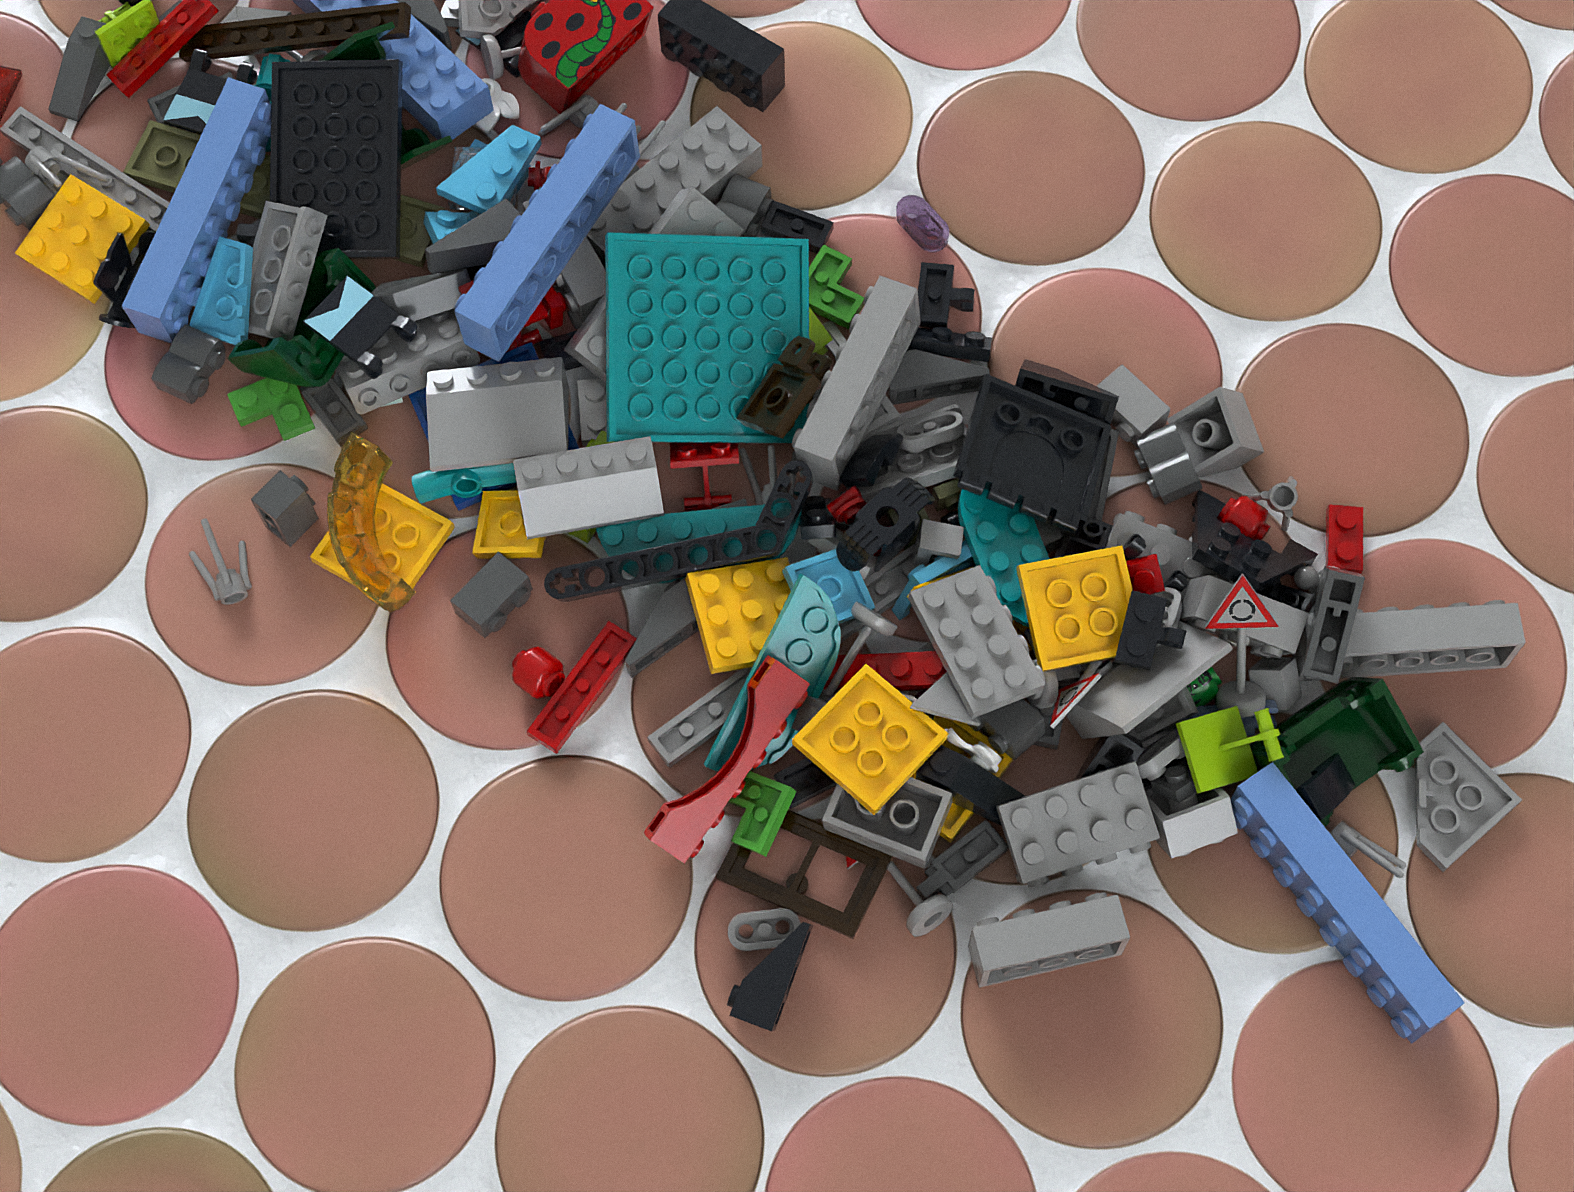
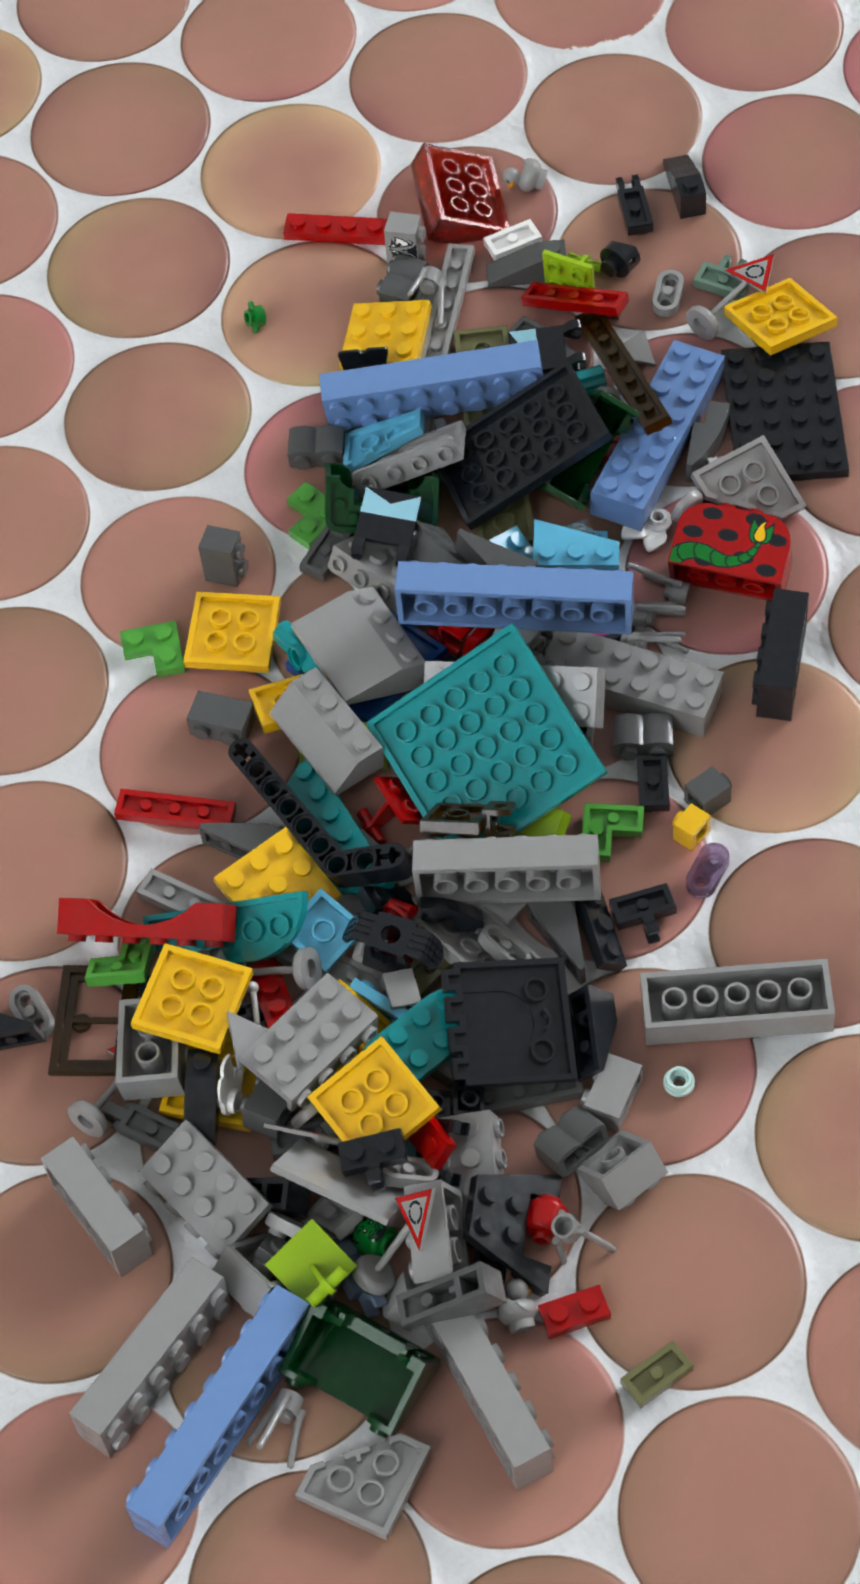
camera: 70 degrees right, 10 degrees down
light grey plant [189,518,252,605] -> none
clear yellow brick [327,432,416,612] -> none
red head [512,646,565,699] -> none
black slope [1296,753,1355,820] -> none
none -> light grey brick [69,1257,231,1458]
none -> bright green plate [120,620,186,678]
none -> white plate [483,219,542,261]
none -> olive plate [620,1340,694,1408]
none -> light grey brick [640,959,835,1046]
none -> light aqua plate [663,1066,695,1097]
none -> yellow plate [672,803,711,851]
none -> dark grey brick [684,766,732,815]

